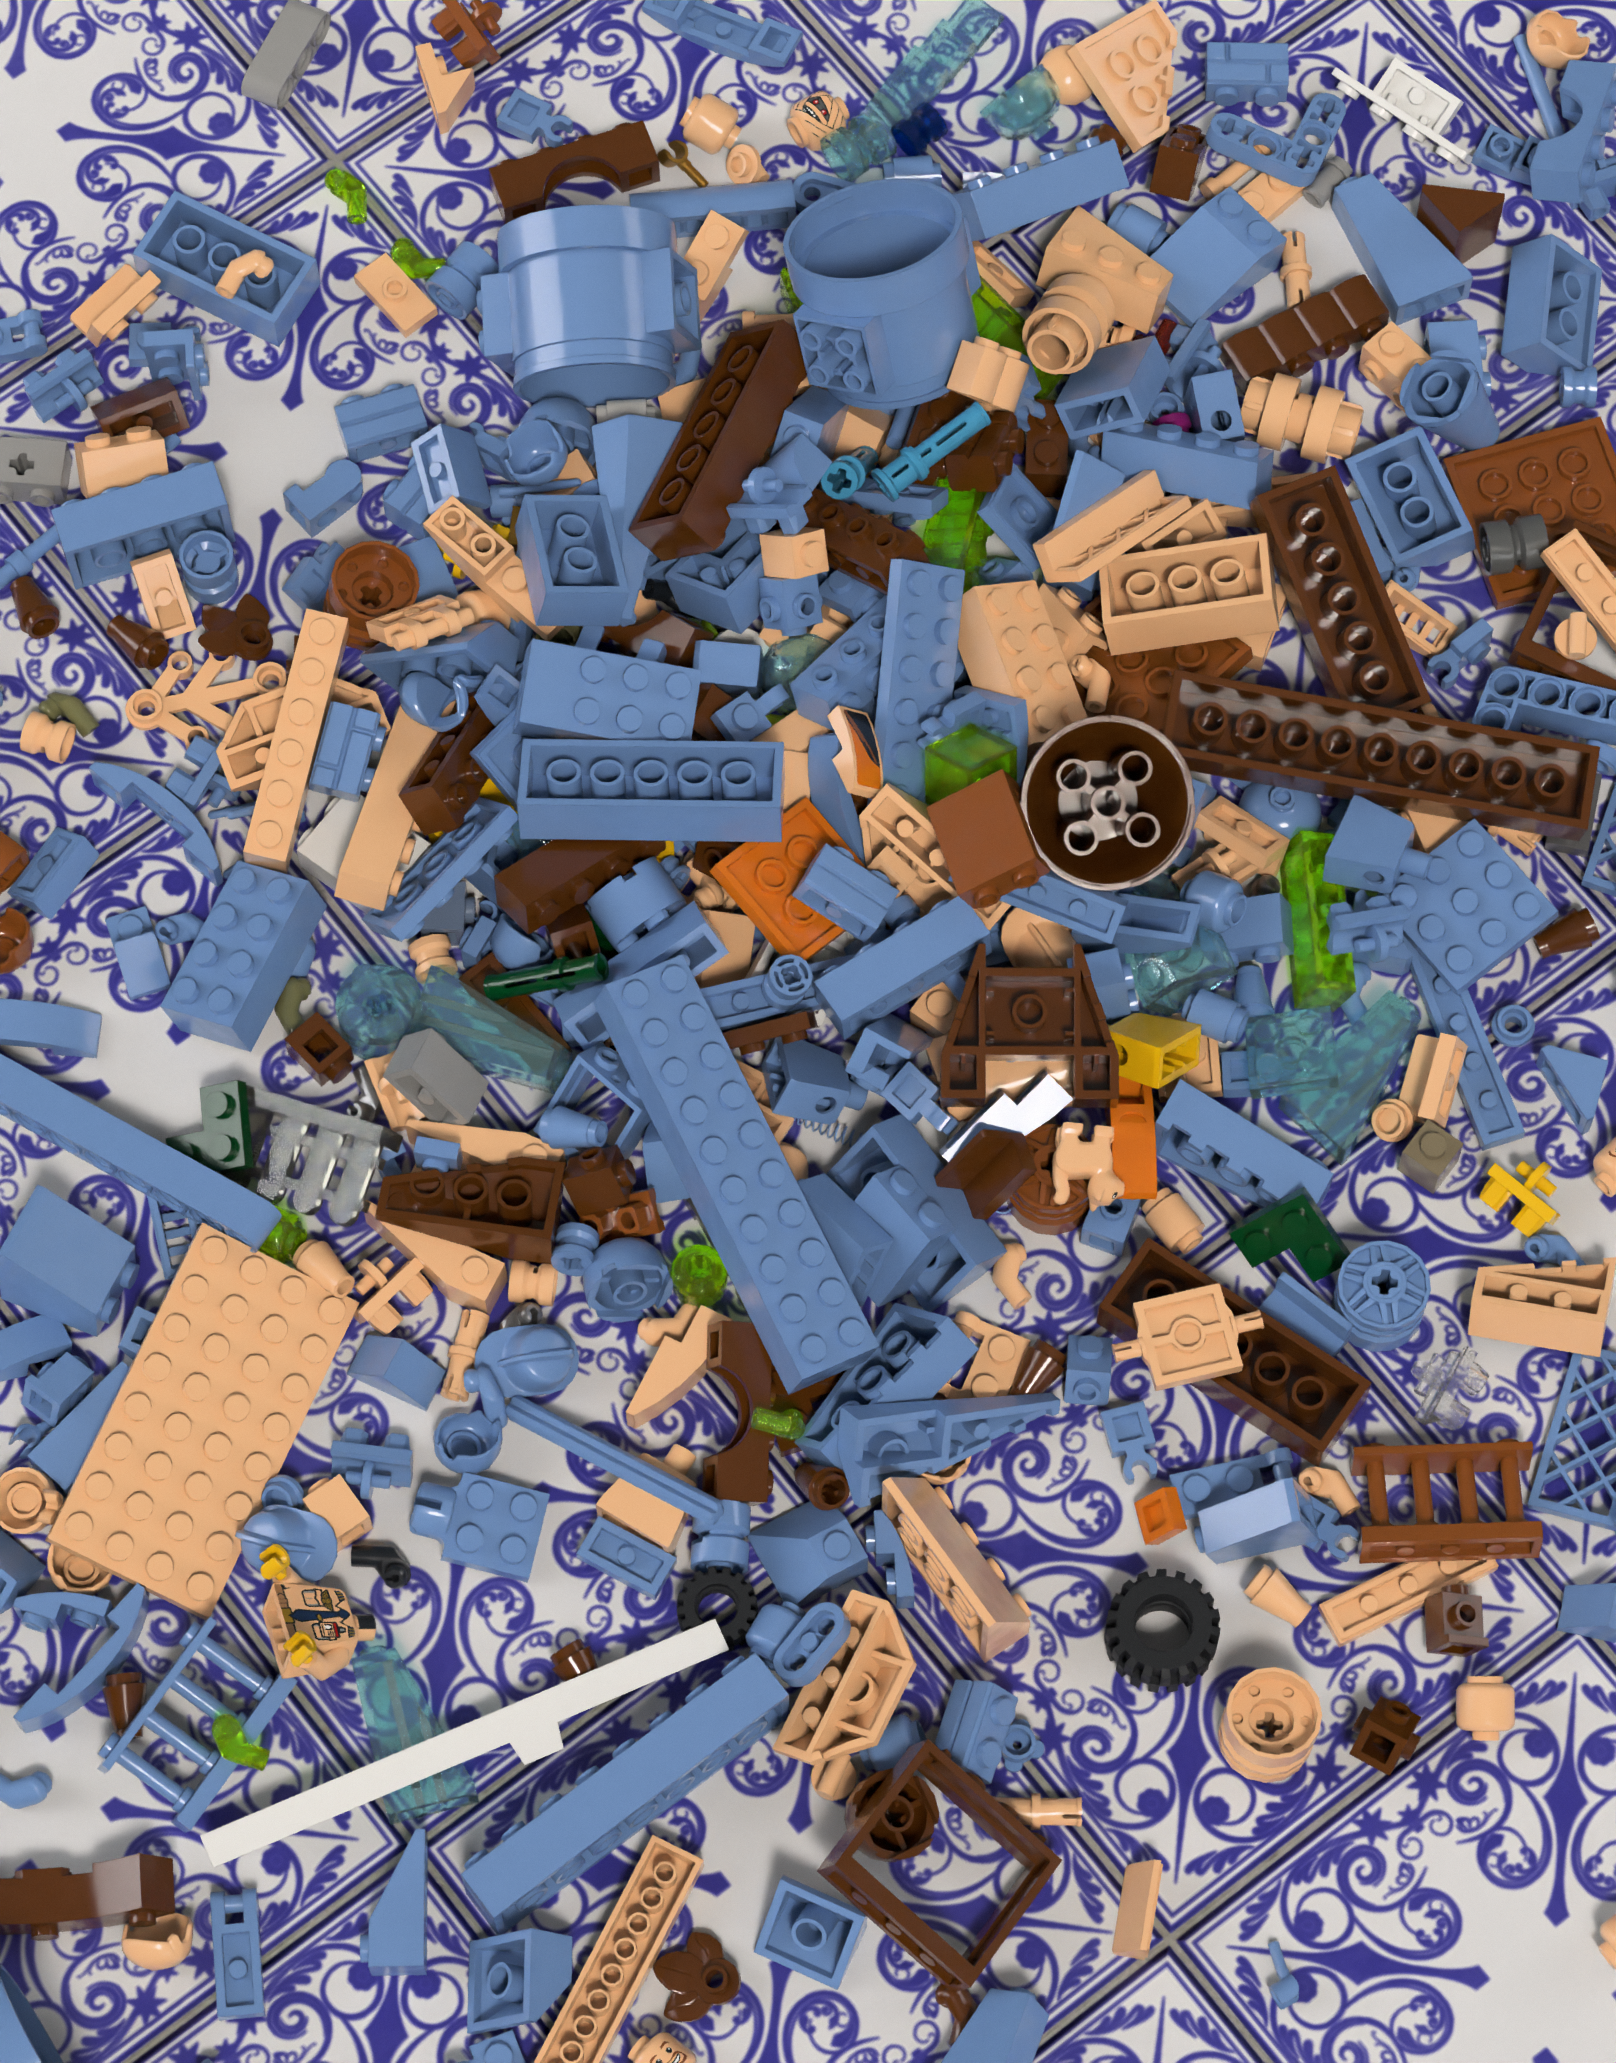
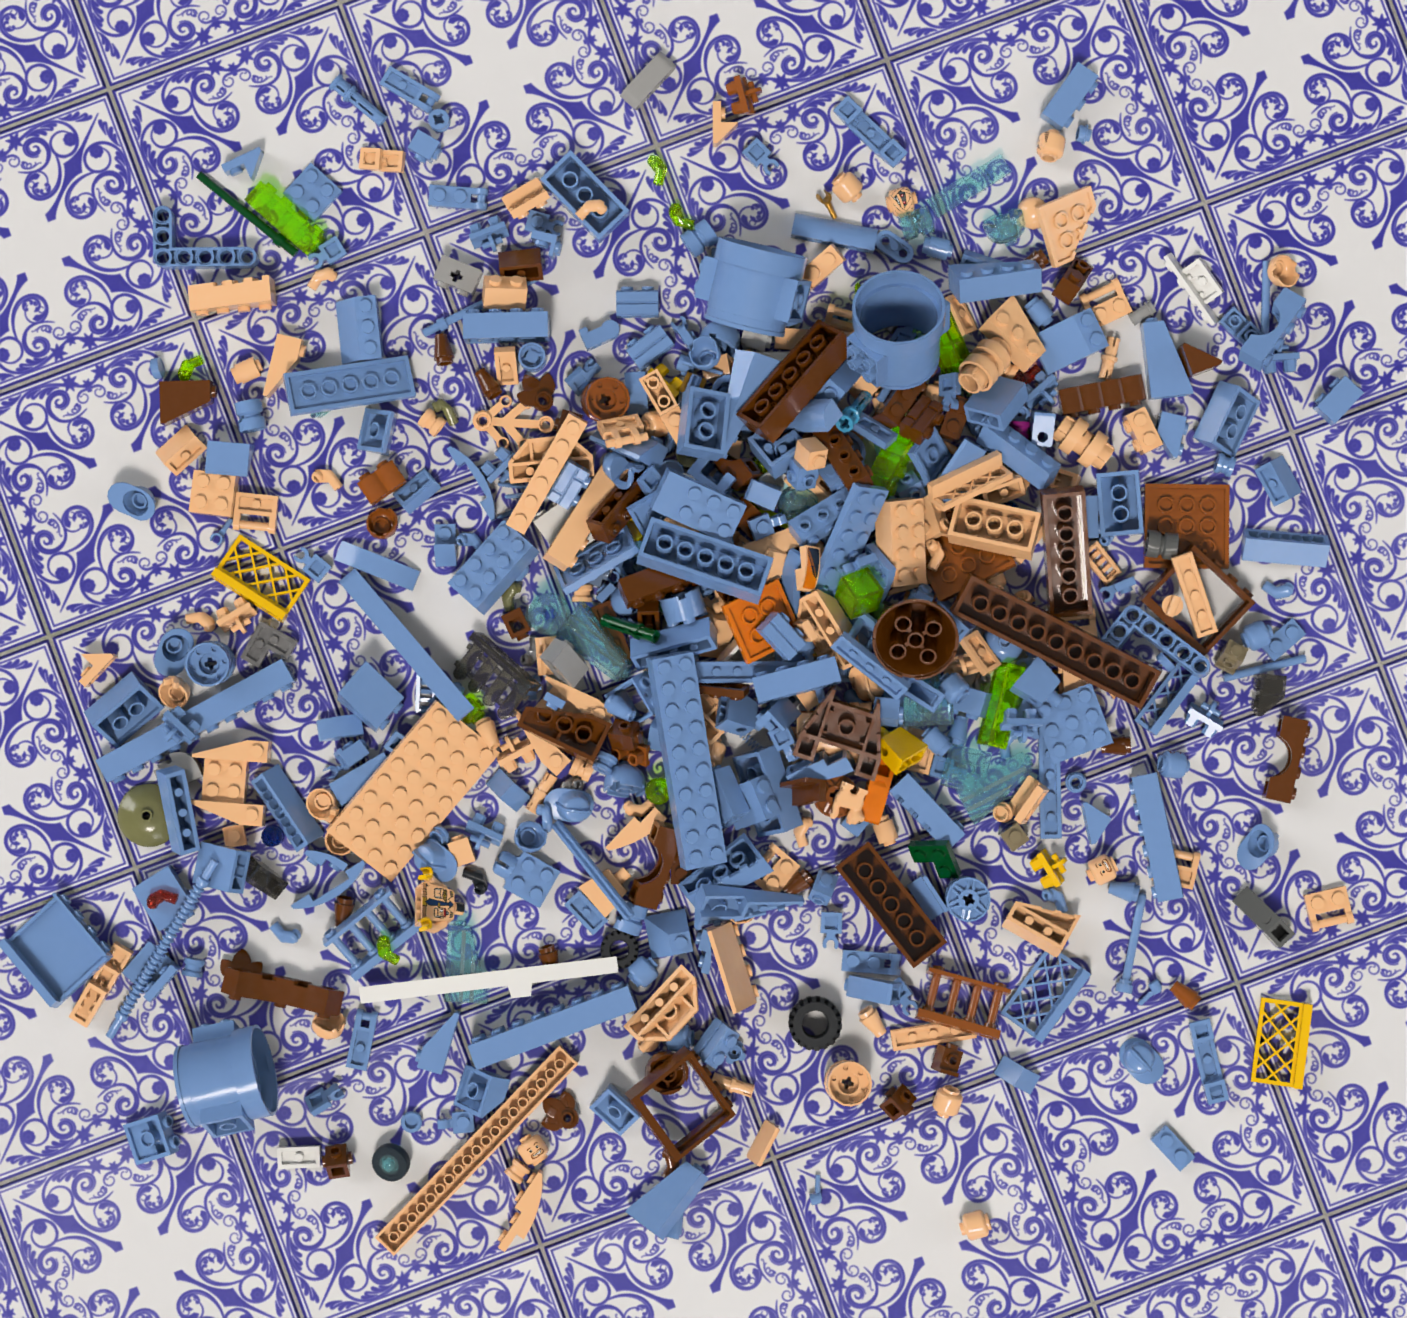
camera: 15 degrees right, 20 degrees up
plate [165,1080,254,1174] -> none
light nougat plate [354,253,438,338] -> none
medium blue panel [411,423,492,516] -> none
reddish brown arch [489,120,660,225] -> none
light nougat plate [726,144,770,184] -> none
medium blue hips [726,467,813,534] -> none
clear neon green arm [751,1407,805,1441] -> none
medium blue wheel [762,954,813,1010] -> none
medium blue plate [773,1602,851,1687] -> none
reddish brown cone [795,1462,850,1510] -> none
dark azure pin [871,401,991,502] -> none
clear blue wheel [891,102,948,157] -> none
dark orange panel [926,769,1050,909] -> none
light nougat brick [946,336,1030,413] -> none
light nougat plate [1111,1283,1264,1391] -> none
orange plate [1134,1487,1187,1545] -> none
medium blue brick [1205,42,1289,107] -> none
medium blue beam [1205,93,1346,187] -> none
light nougat arm [1298,1467,1361,1517] -> none
medium blue cone [1399,350,1500,451] -> none
clear hips [1410,1346,1490,1431] -> none

